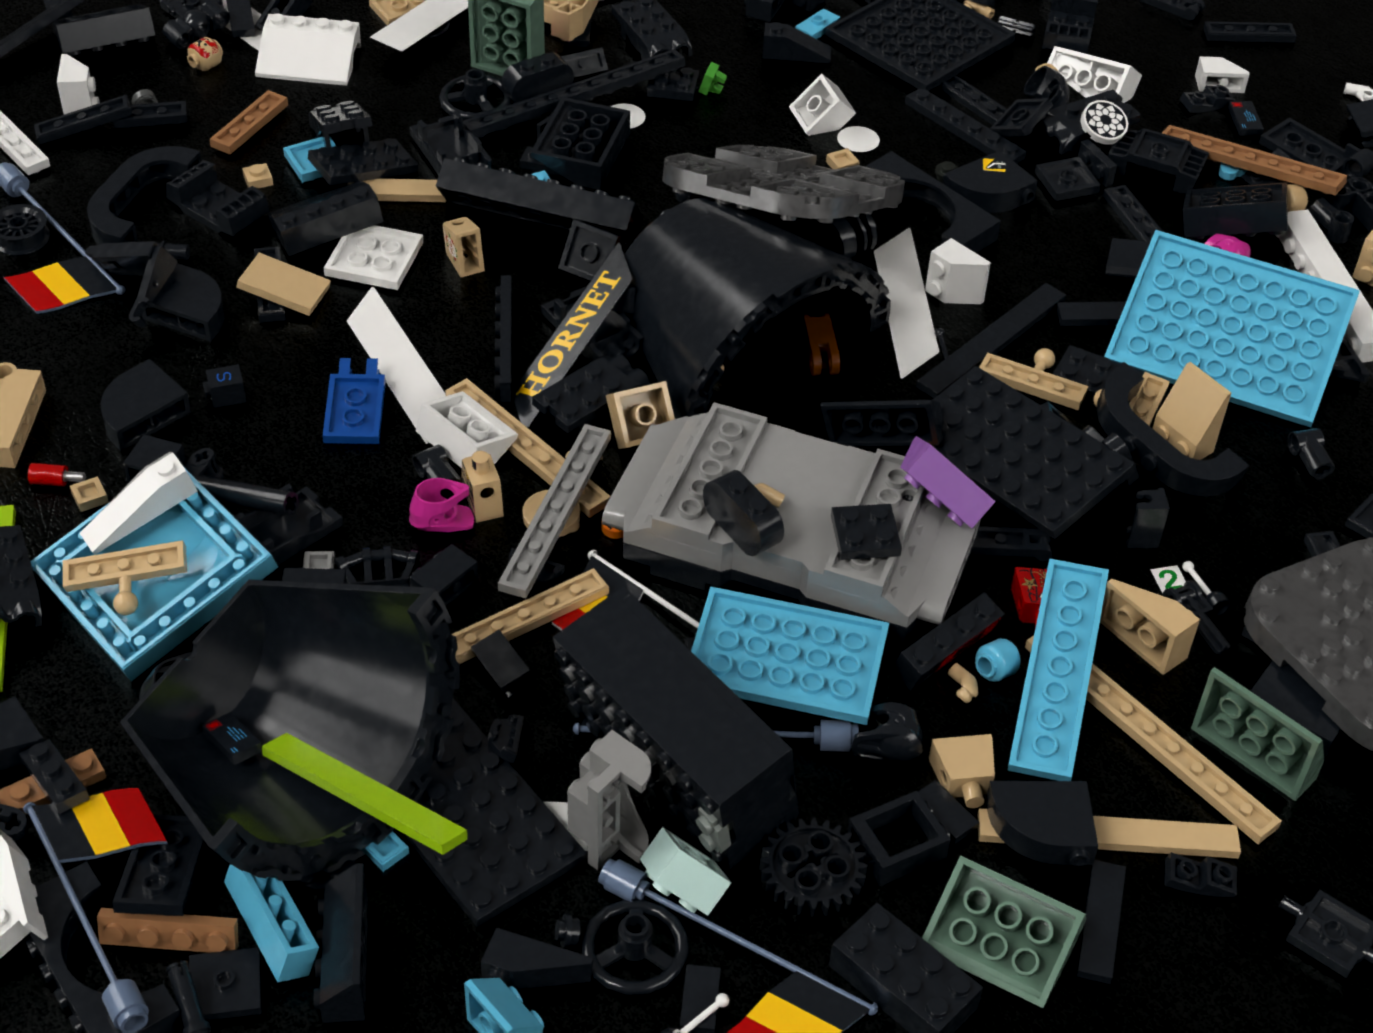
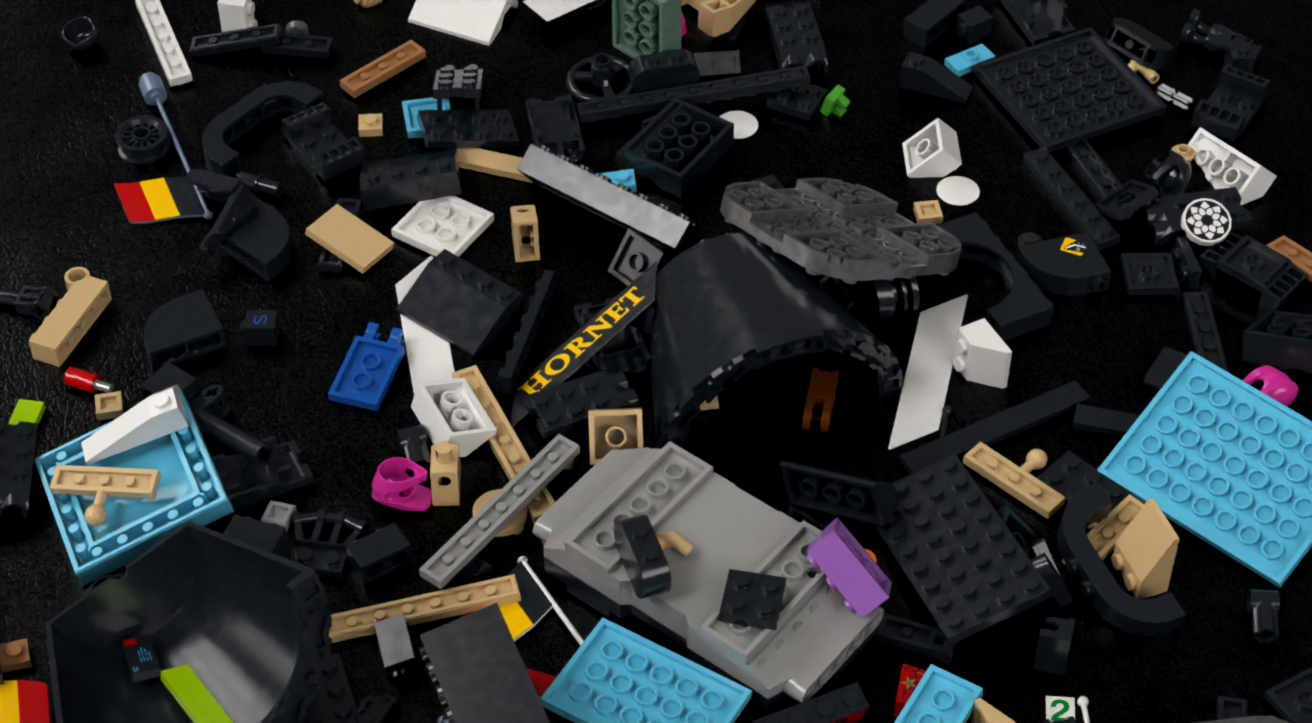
camera: 20 degrees right, 0 degrees up
none -> black slope [397,249,523,357]

